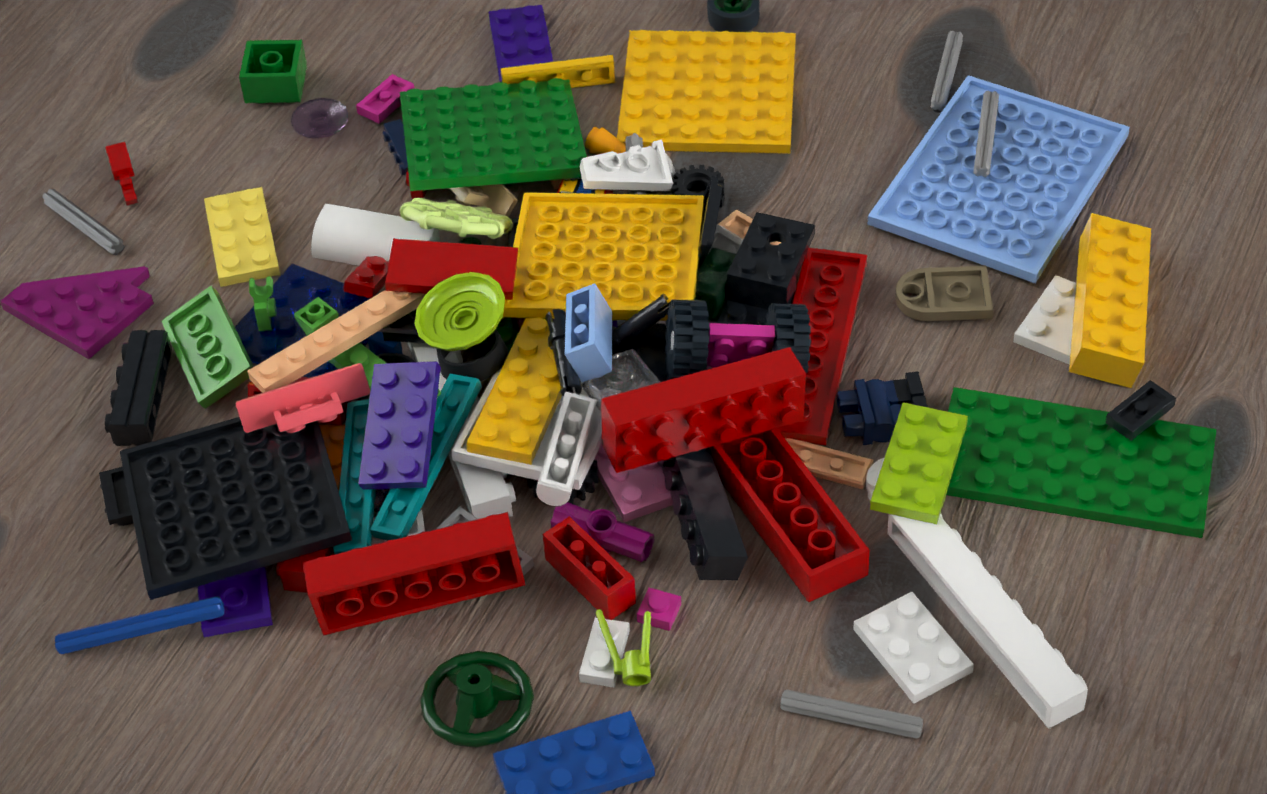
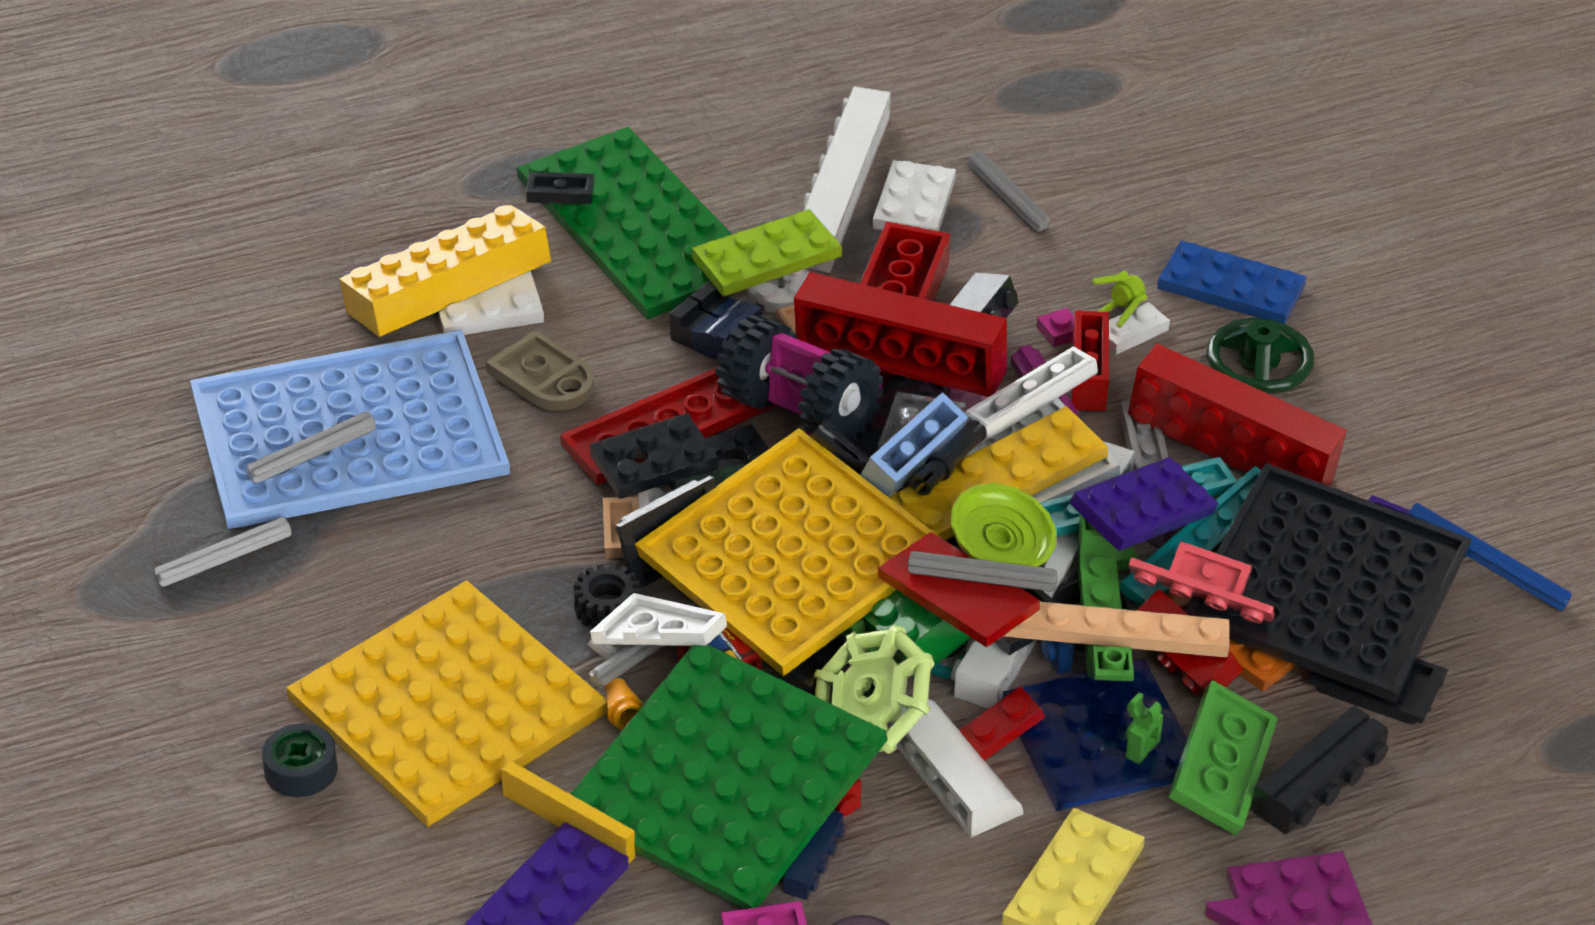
camera: 140 degrees left, 5 degrees down
none -> light grey axle [908,551,1058,592]

